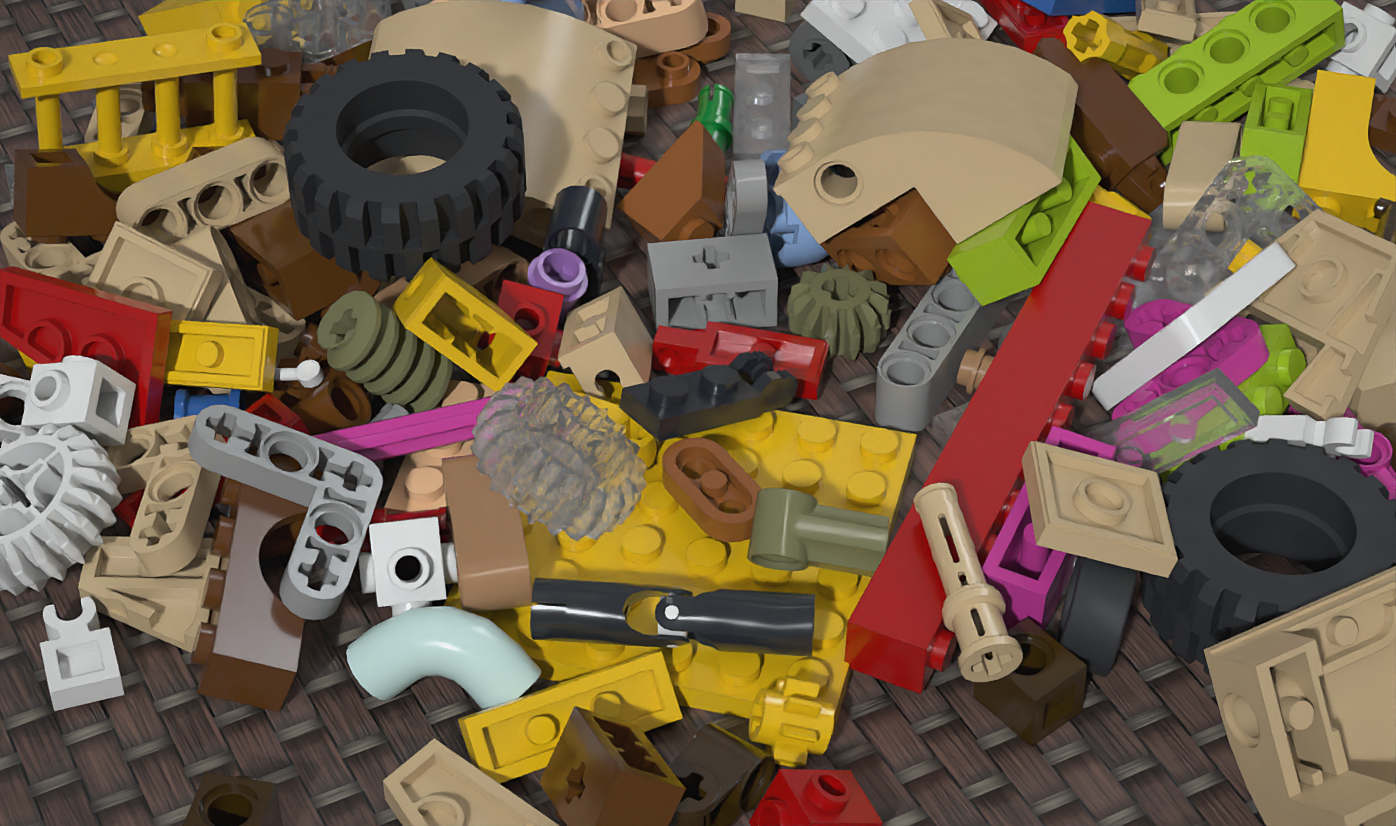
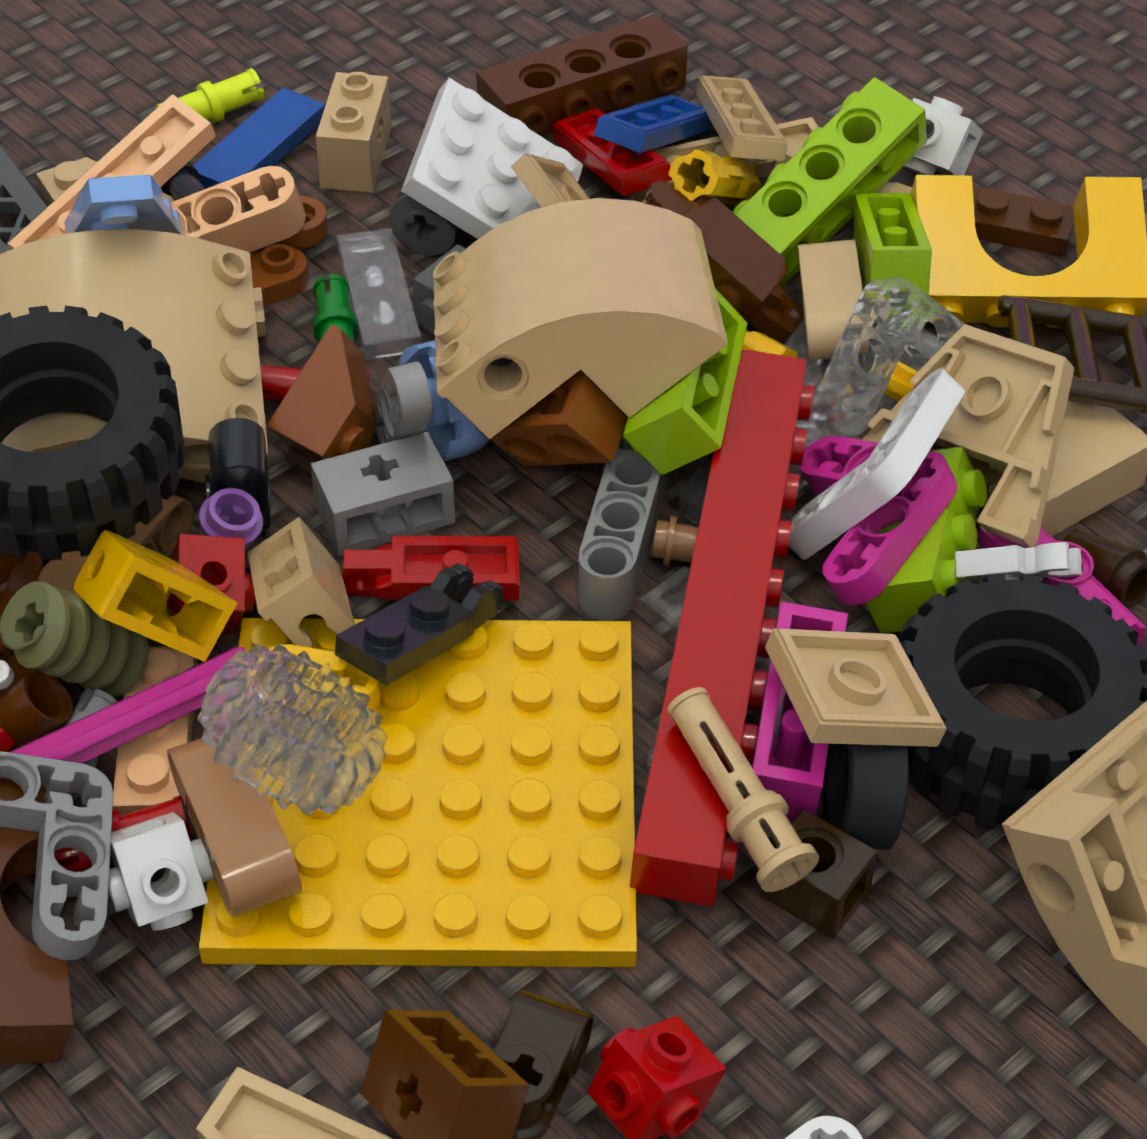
camera: 15 degrees left, 5 degrees up
light aqua cylinder [346,606,542,710] -> none
yellow plate [458,651,683,784] -> none
black piece [530,578,816,657] -> none
dark orange plate [662,438,762,542] -> none
olive piece [747,488,889,577] -> none
yellow gear [749,676,834,768] -> none
olive gear [787,263,891,362] -> none
clear tile [1083,367,1260,474] -> none

